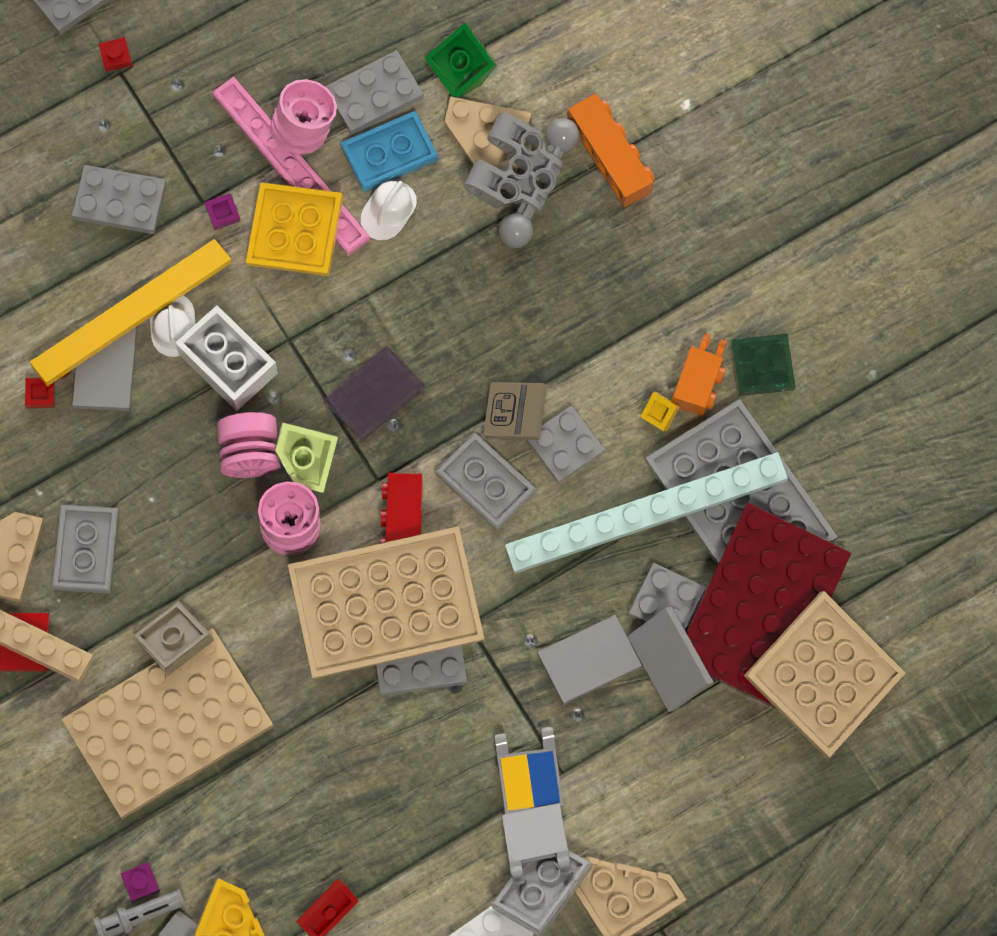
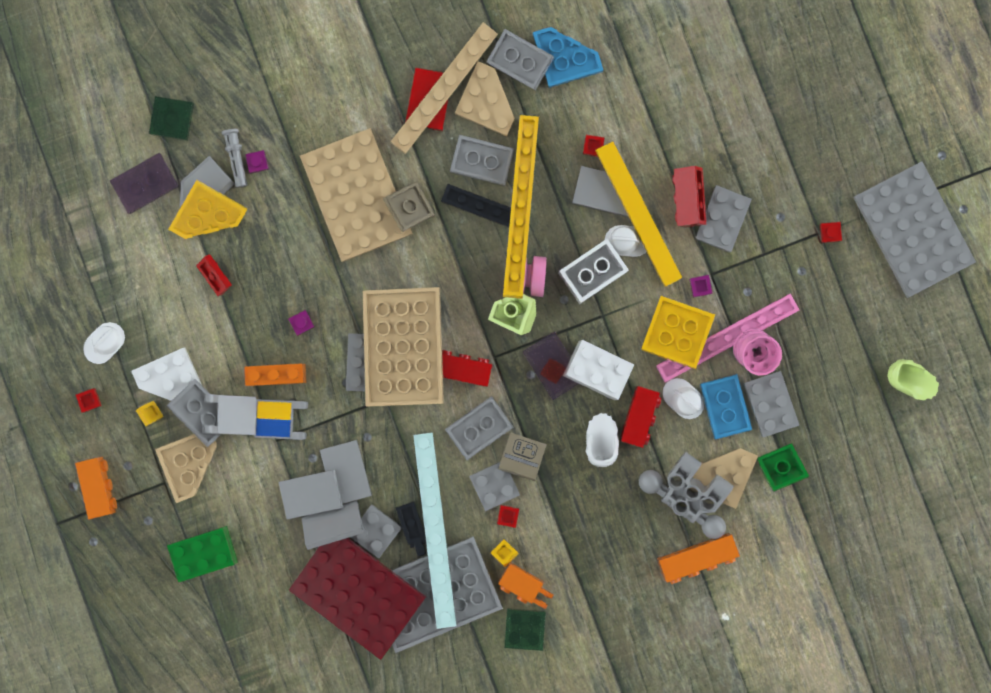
camera: 100 degrees right, 15 degrees up
bright pink wheel [258,481,321,556] -> none
tan plate [744,591,905,758] -> none
none -> green brick [167,526,238,583]
none -> orange brick [244,364,306,386]
none -> light grey tile [279,470,343,519]
none -> magenta plate [289,310,315,336]
none -> black hinge [396,501,426,556]
none -> black tile [441,184,511,228]
none -> red plate [497,505,519,528]
none -> yellow plate [503,115,539,299]
none -> clear red plate [540,358,566,384]
none -> white brick [563,340,634,400]
none -> white hair [585,413,619,467]
none -> red brick [619,386,662,448]
none -> brick [672,166,706,227]

